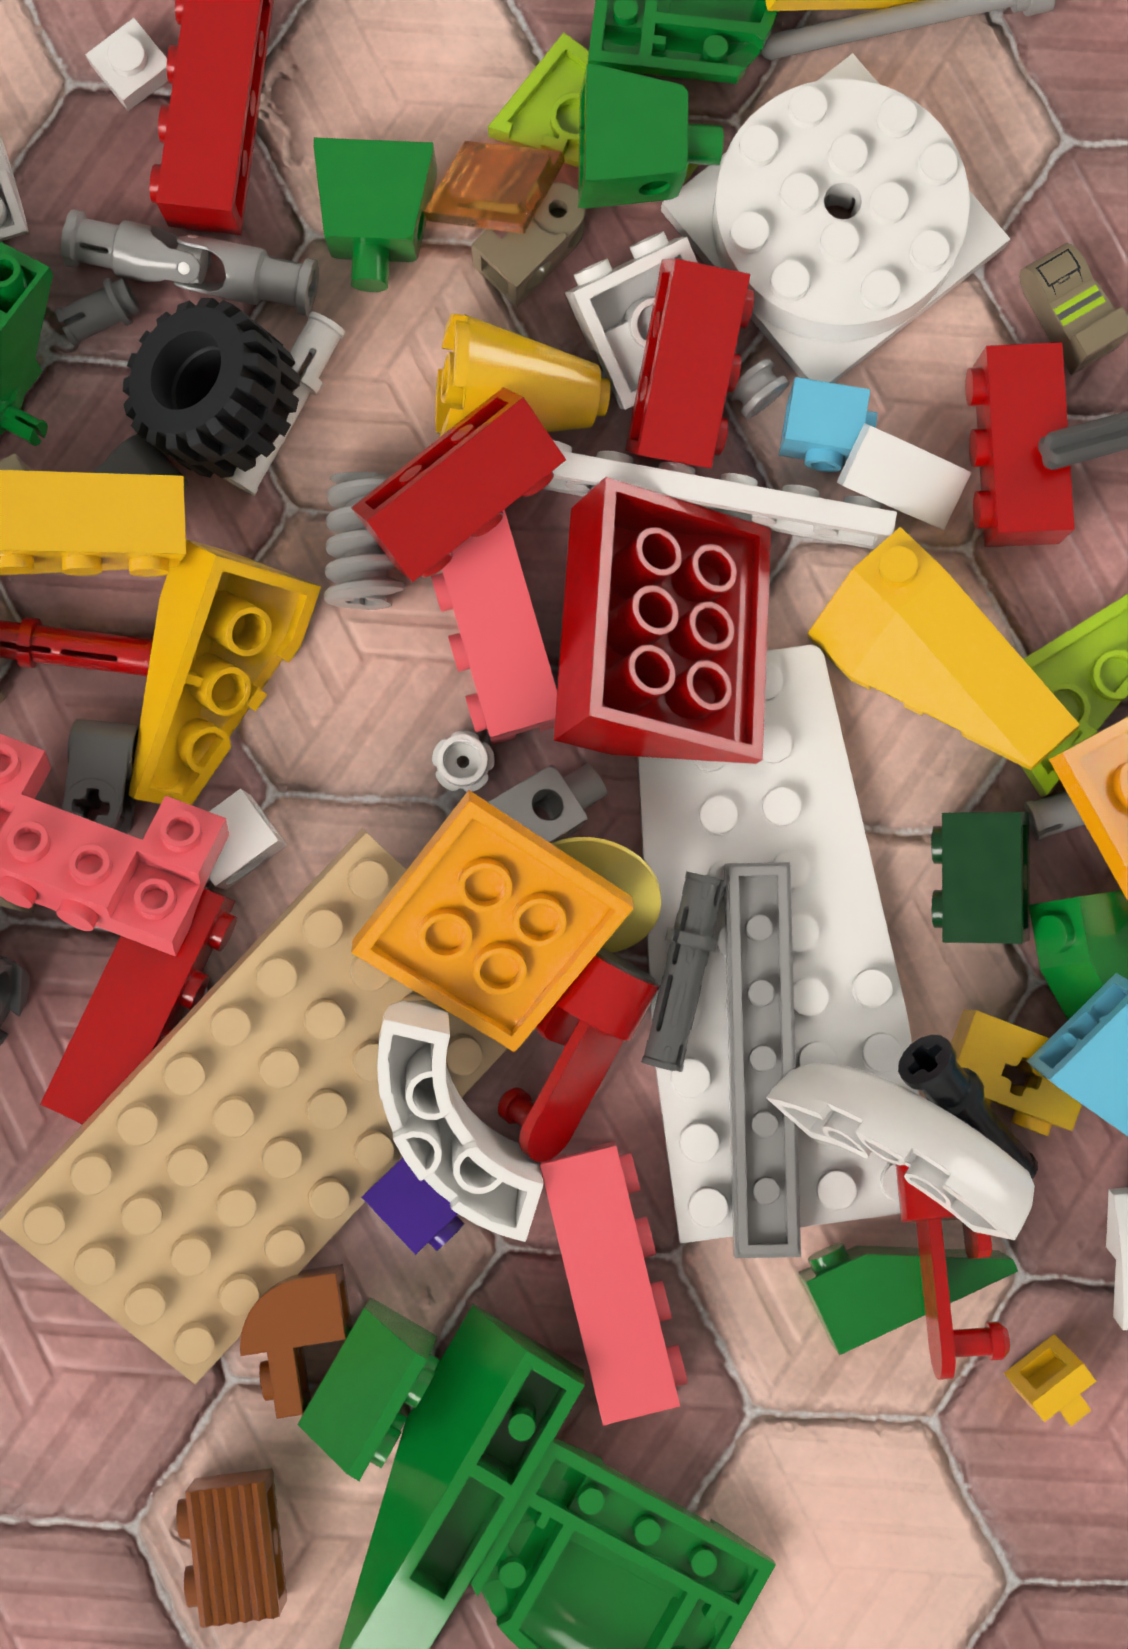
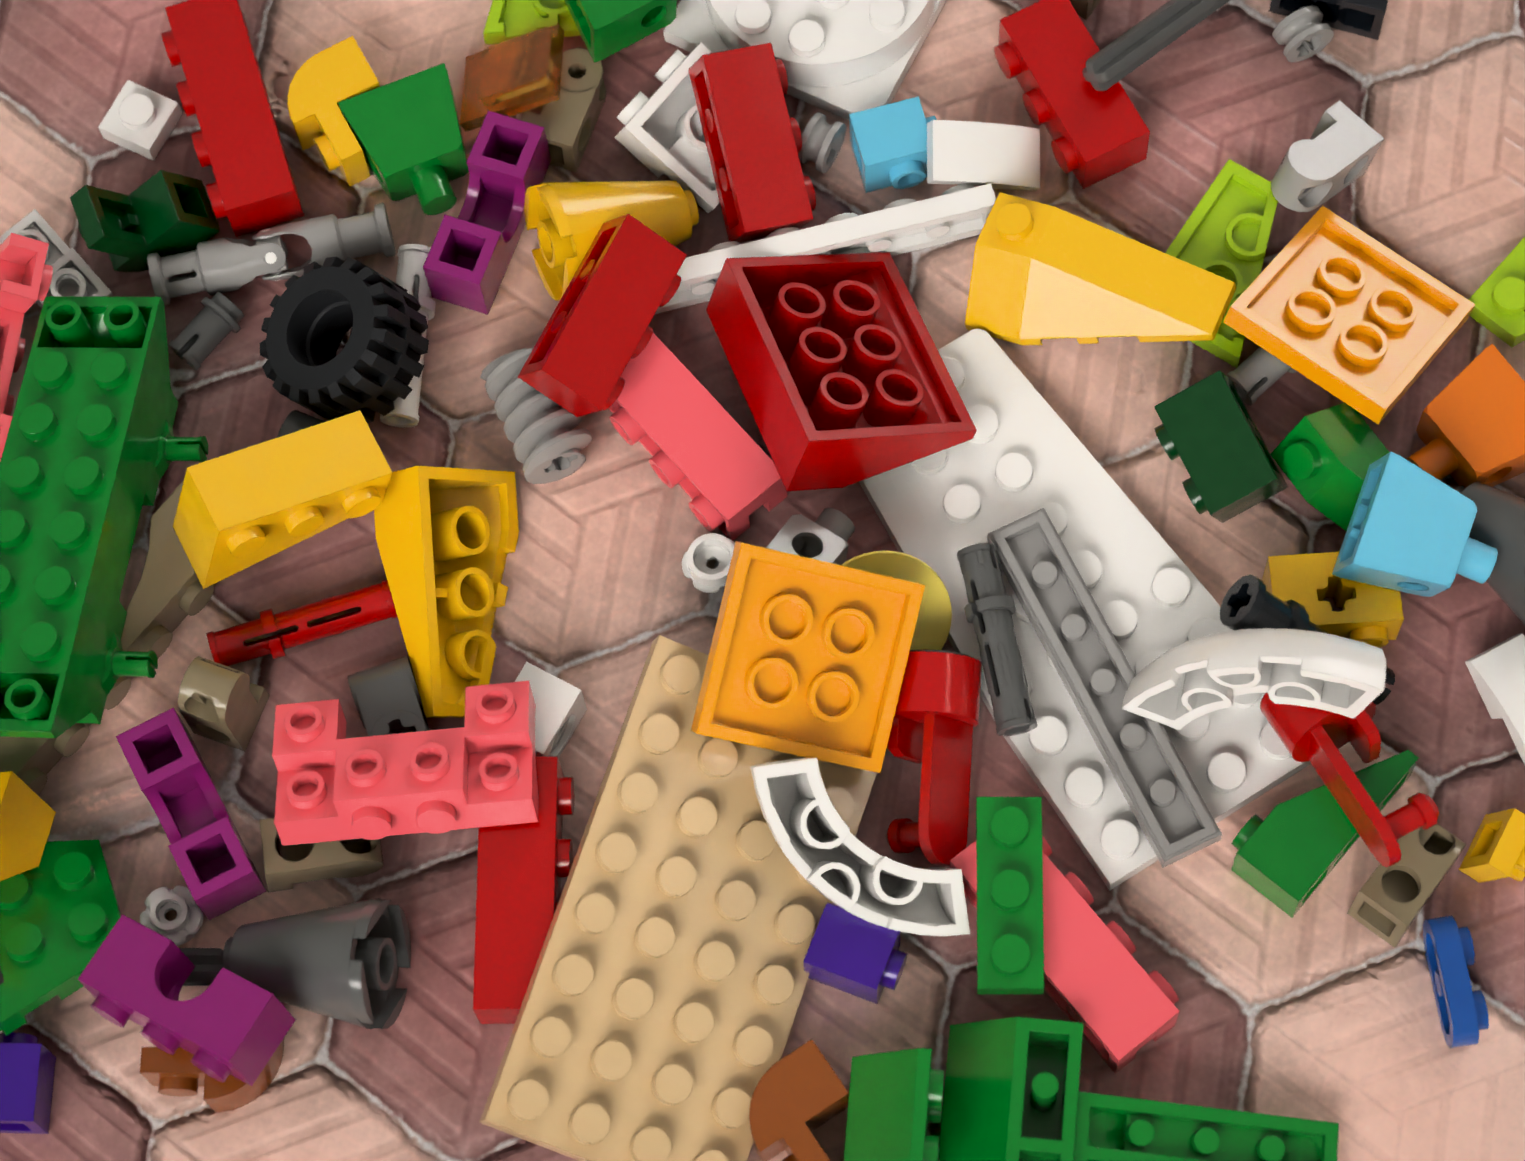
camera: 20 degrees left, 15 degrees down
none -> dark green brick [70,170,220,272]
none -> yellow brick [287,36,380,187]
none -> magenta arch [423,111,551,315]
none -> green plate [976,797,1044,995]
none -> dark tan leg [1347,823,1466,948]
none -> blue plate [1423,916,1489,1048]

